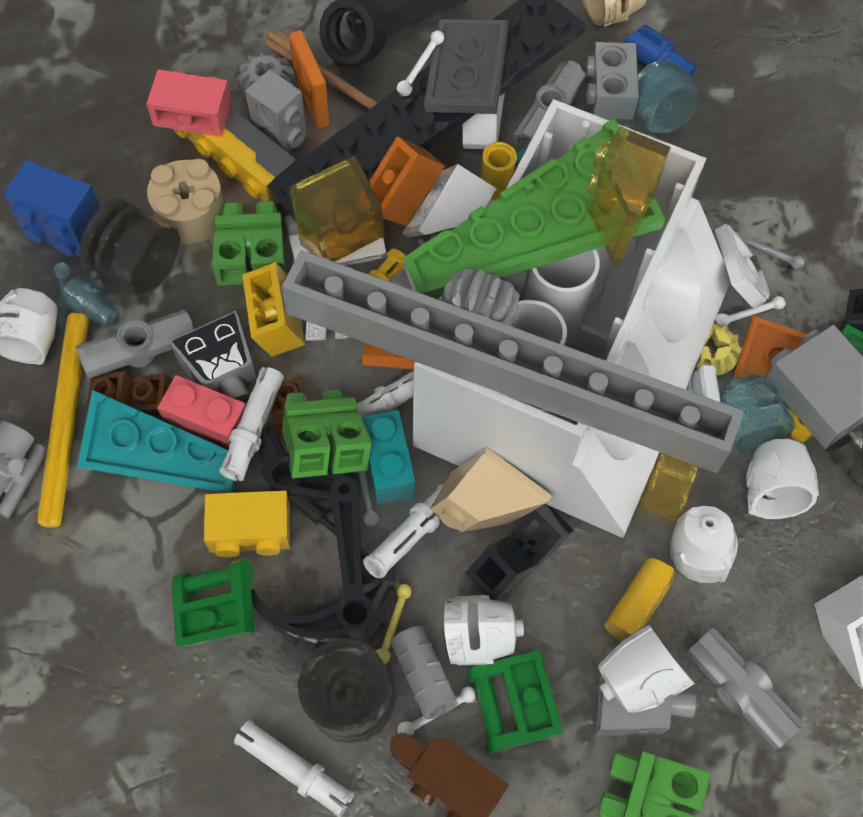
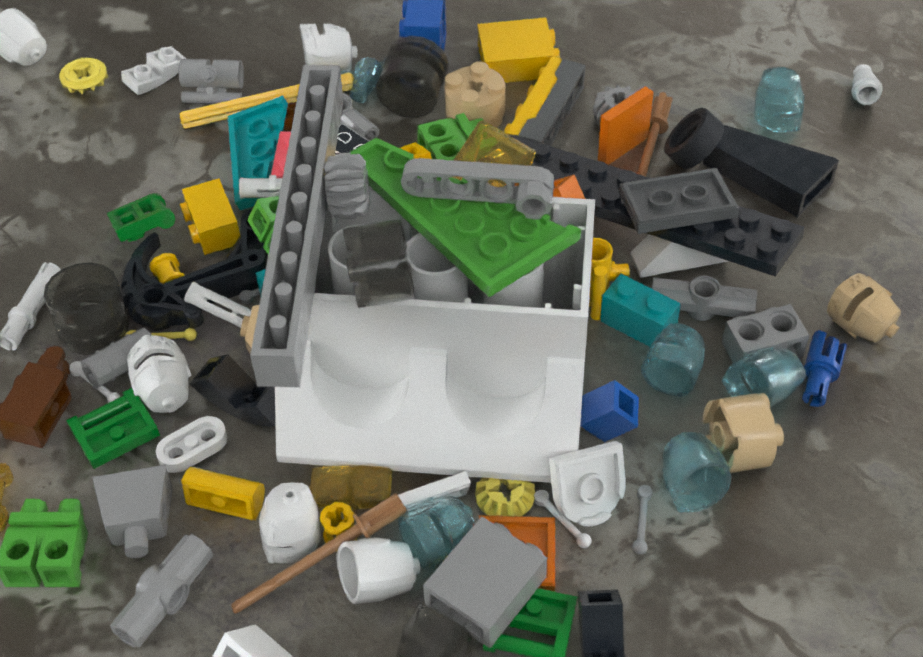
camera: 75 degrees right, 15 degrees down
coral brick [146,69,232,137] -> none
light grey brick [245,69,307,153] -> none
white hinge [397,30,444,96] -> none
clear yellow slope [587,126,671,266] -> none
white helmet [598,625,695,713] -> none
none -> yellow bush [149,253,185,284]
none -> white plate [156,416,227,473]
none -> medium nougat piece [231,493,408,614]
none -> yellow bush [320,502,357,551]
none -> clear smoke brick [343,219,415,309]
none -> light grey beam [401,158,554,219]
none -> yellow brick [477,17,560,83]
none -> clear light blue helmet [662,432,732,513]
none -> tan brick [703,393,784,474]

